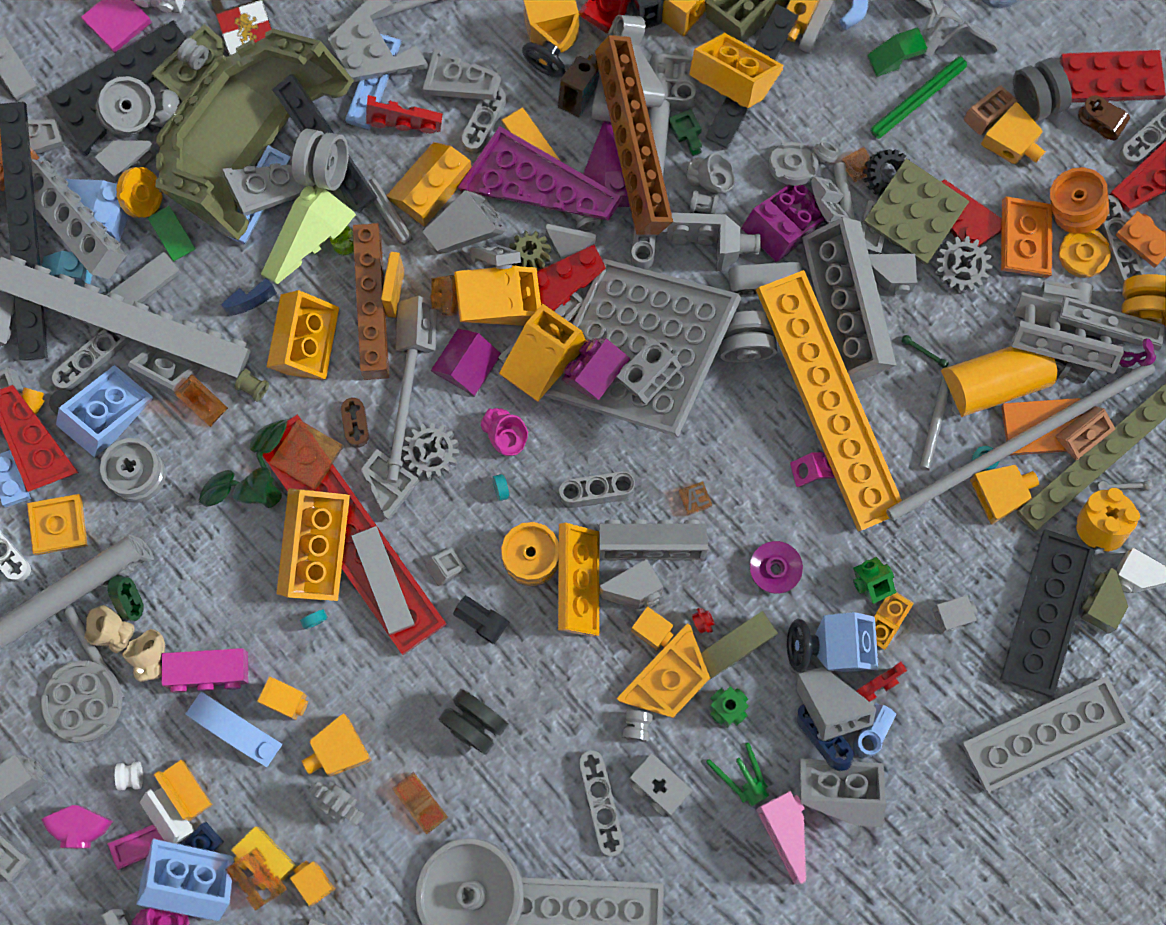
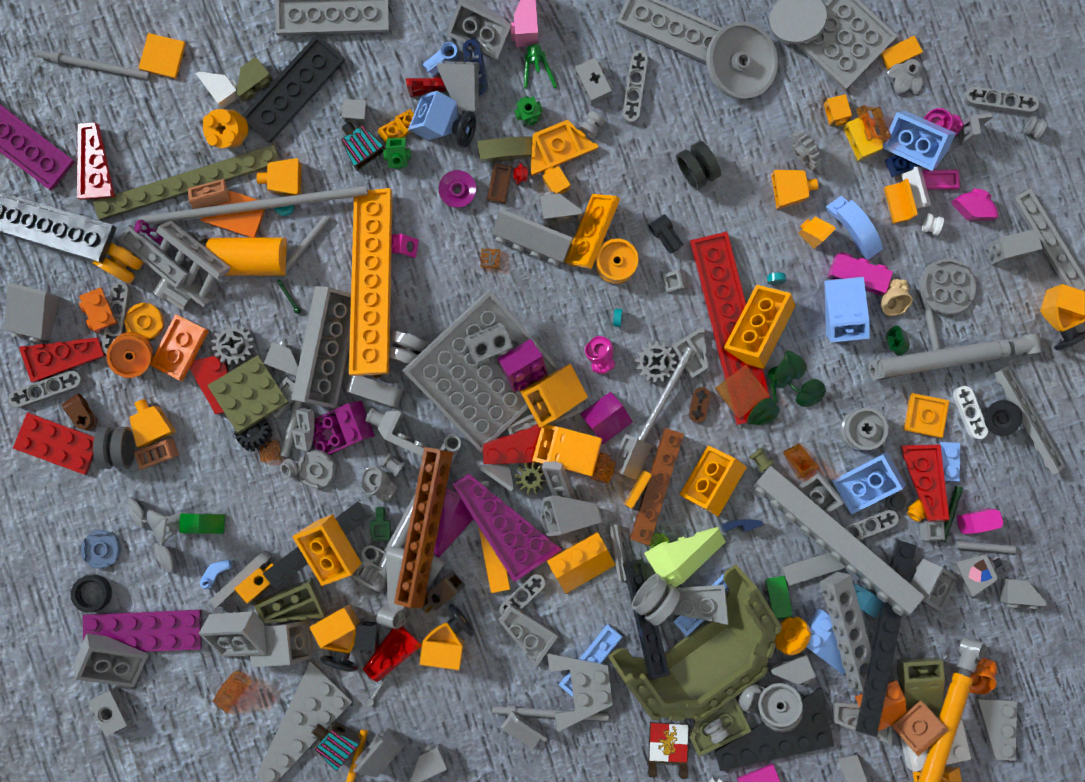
camera: 160 degrees left, 10 degrees up
tan hair [84,605,135,653] -> none
light grey tile [352,526,415,635] -> none
red wing [366,95,443,134] -> none
clear orange slope [392,771,449,835] -> none
light grey beam [559,472,635,508] -> none
green axle [870,56,967,139] -> none
light grey hinge [1097,480,1153,491] -> none
none -> torso [341,122,385,171]
none -> reddish brown tile [487,163,513,204]
none -> light blue slope [824,277,870,342]

